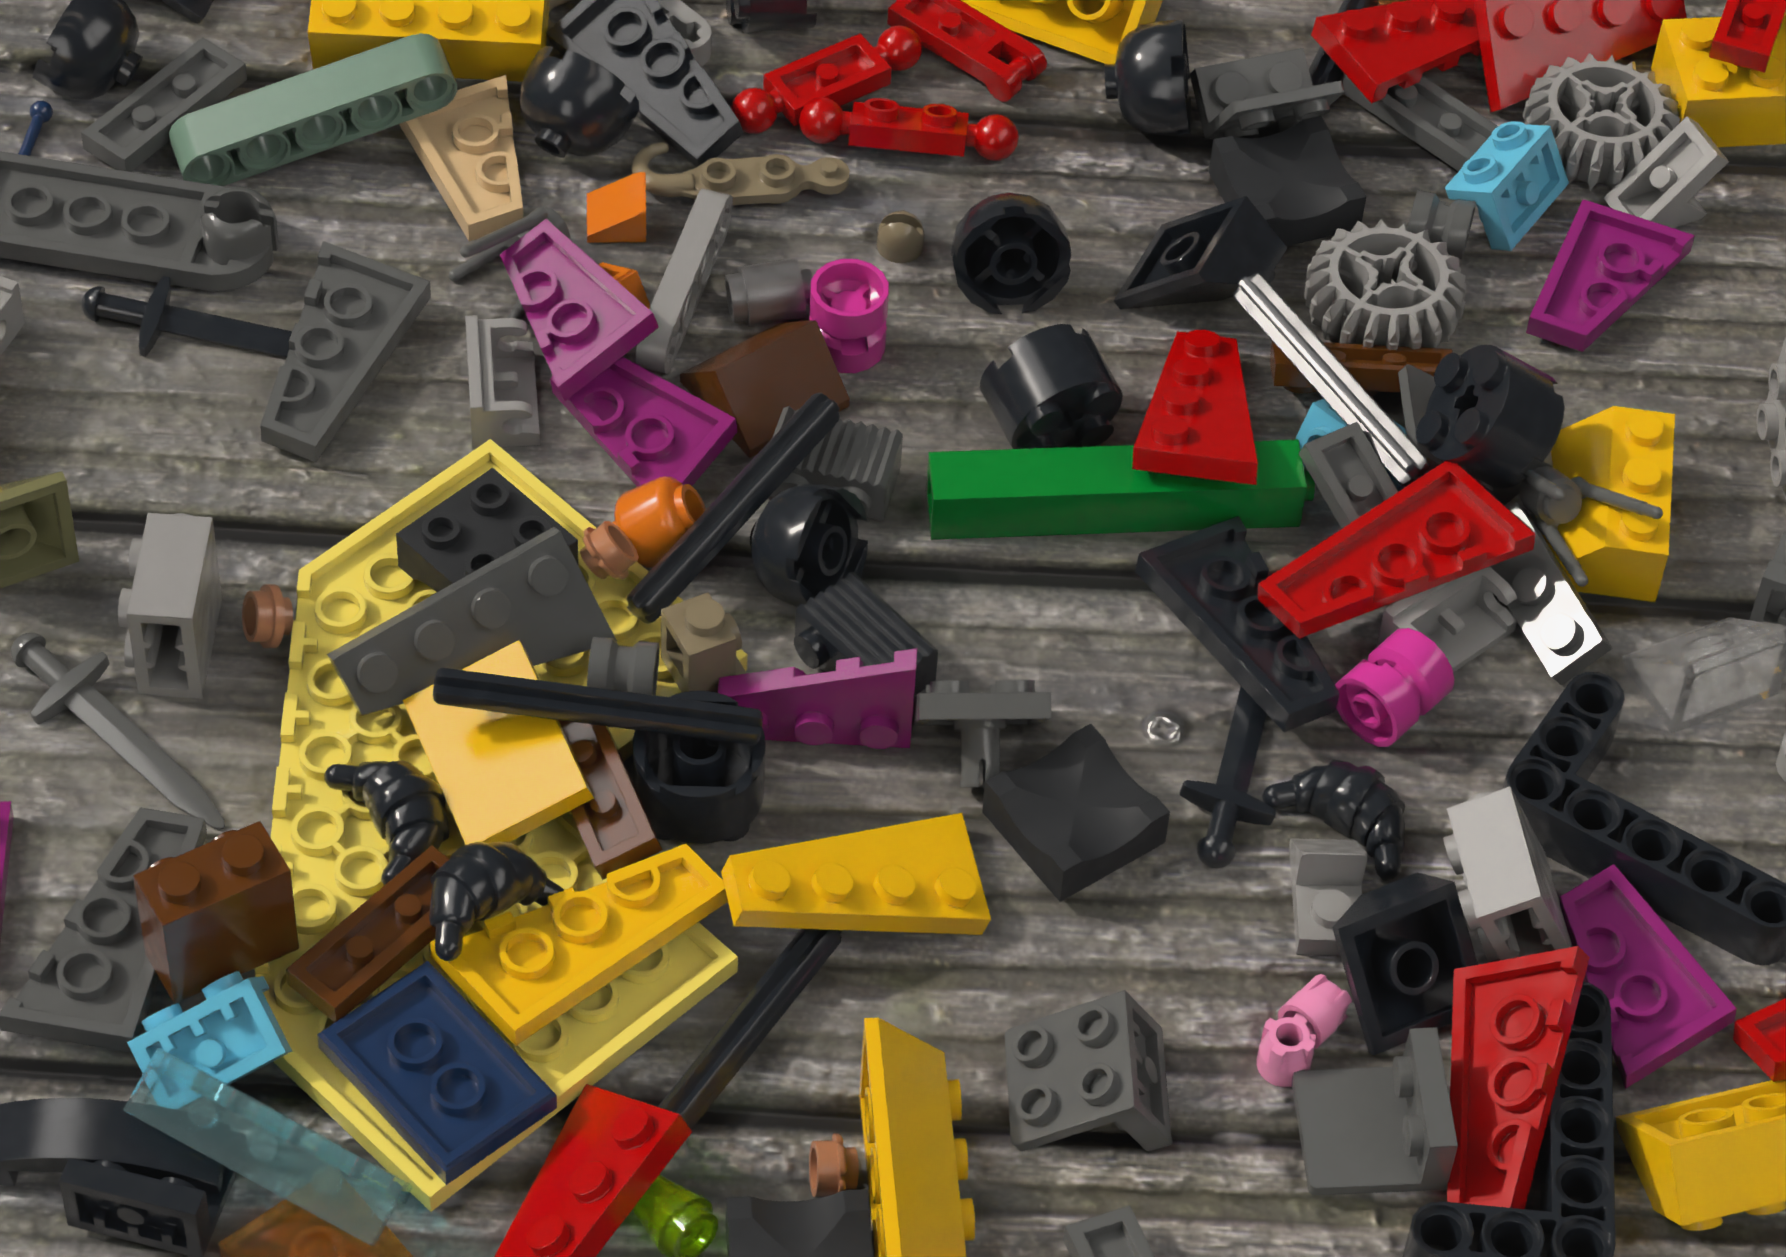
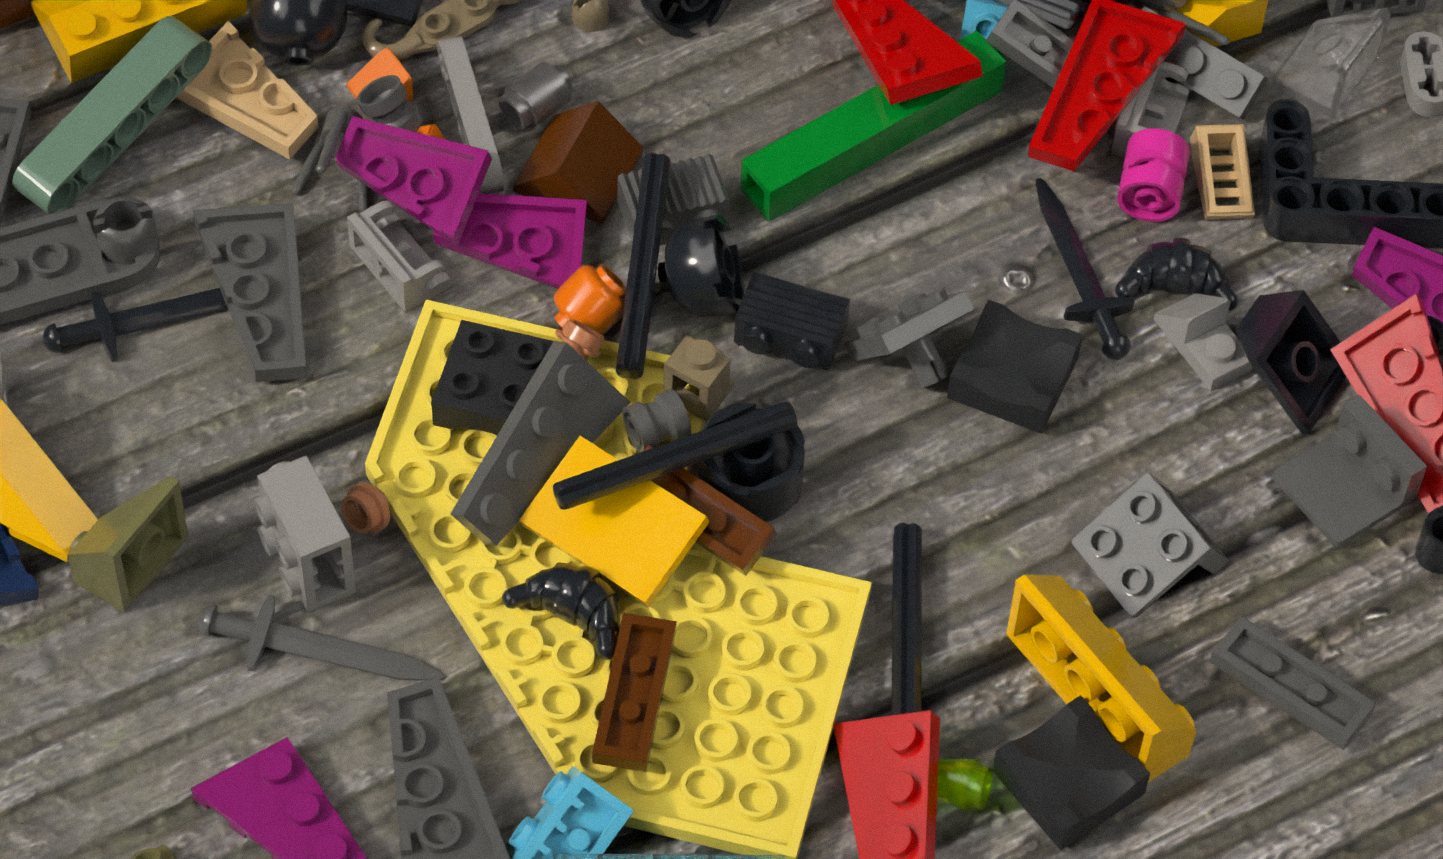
camera: 30 degrees left, 5 degrees up
reddish brown brick [133,821,299,1004] -> none
dark blue tile [317,961,557,1185] -> none
black piece [429,842,564,961] -> none
yellow wing [430,844,728,1046] -> none
magenta wing [718,648,917,749] -> none
yellow wing [721,813,991,935] -> none
dark pink wheel [809,259,889,373] -> none
nougat plate [809,1133,859,1197] -> none
black brick [980,324,1123,449] -> none
black wing [1135,516,1340,732] -> none
bright pink hose [1256,1013,1316,1087] -> none
bright pink hose [1278,974,1352,1049] -> none
light grey brick [1443,787,1572,962] -> none
none -> dark grey wheel [356,75,423,132]
none -> tan slope [1190,124,1255,220]

